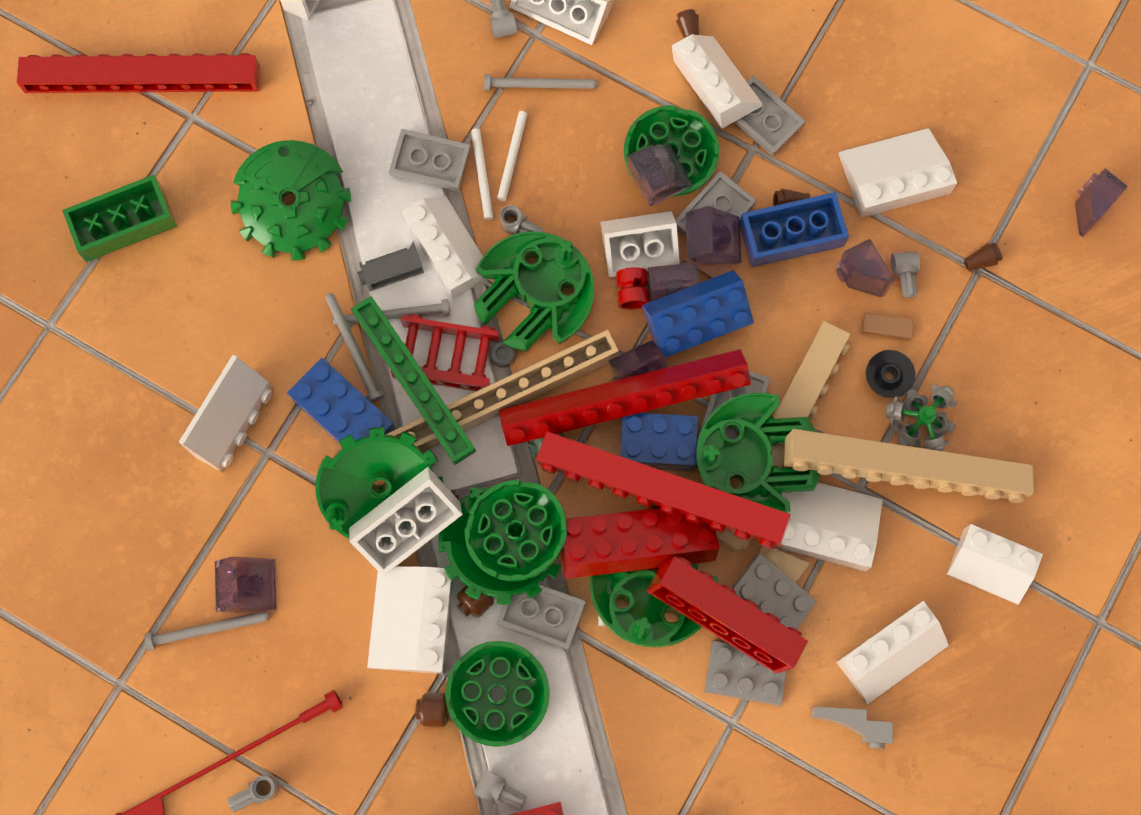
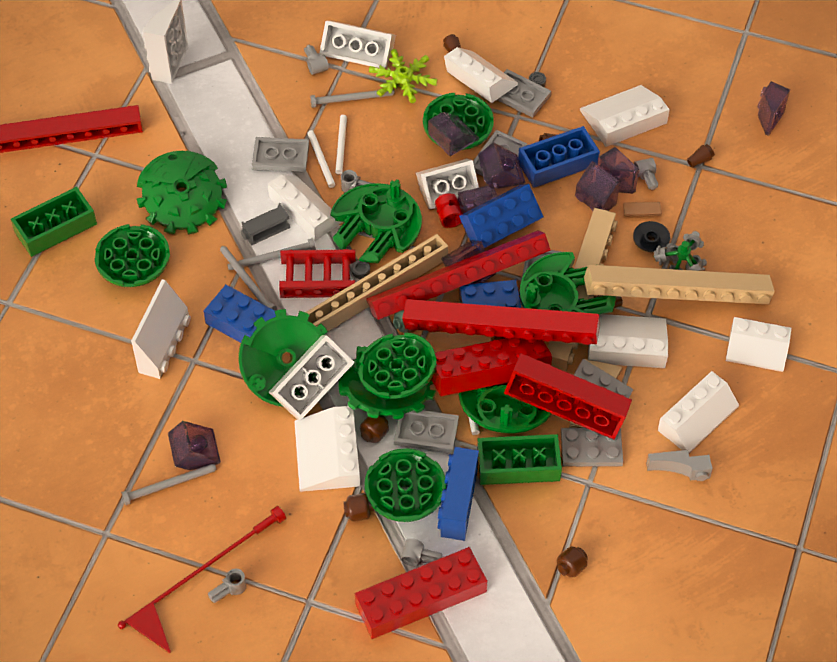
camera: 10 degrees left, 20 degrees down
green plate [350,296,476,465] -> none
none -> green brick [94,224,170,287]
none -> lime piece [369,49,438,103]
none -> blue brick [437,447,479,541]
none -> green brick [477,434,562,485]
none -> dark grey tile [529,72,546,87]
none -> slope [575,161,620,211]

